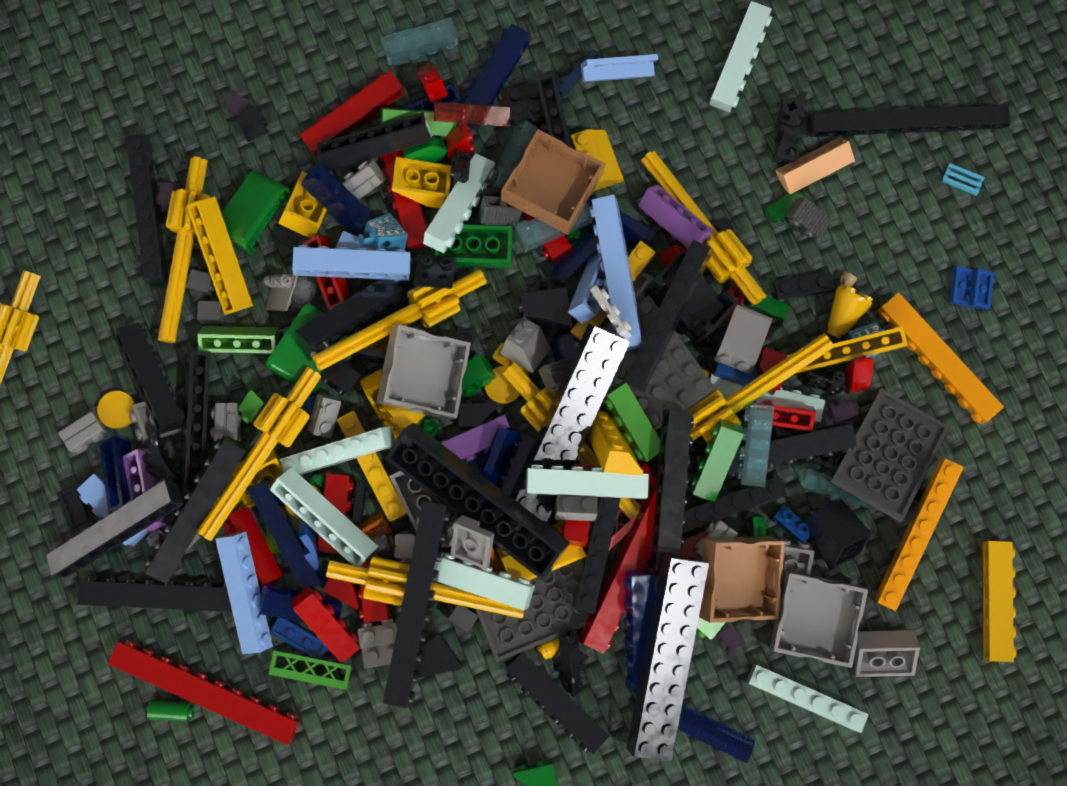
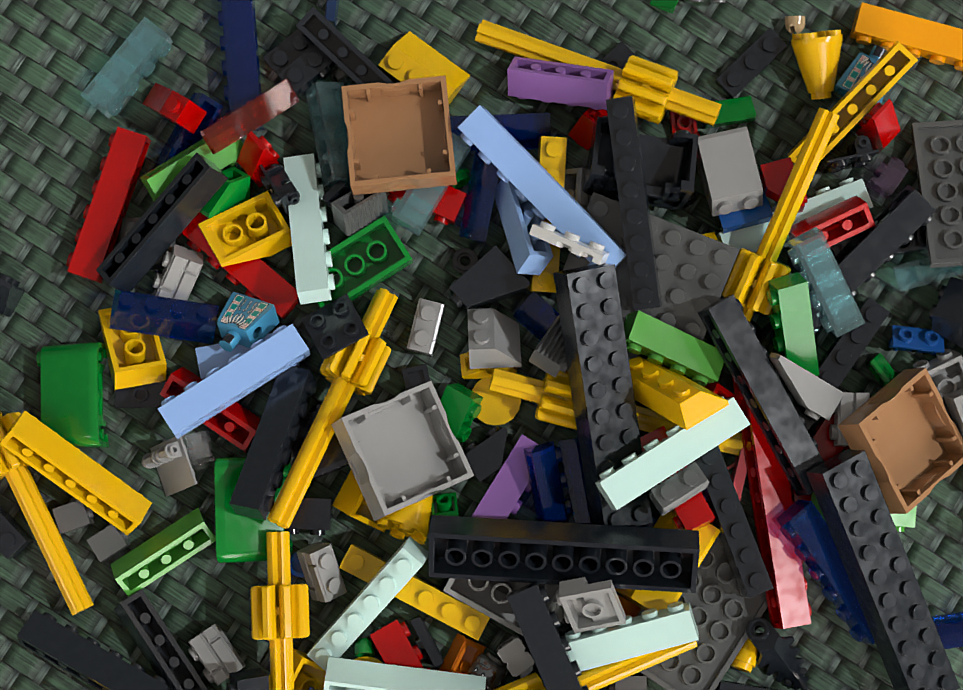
camera: 35 degrees left, 5 degrees up
bright green slope [238,390,266,424] -> none
clear purple brick [716,624,746,656] -> none
none -> light grey brick [407,298,445,356]
none -> light grey slope [769,352,844,421]

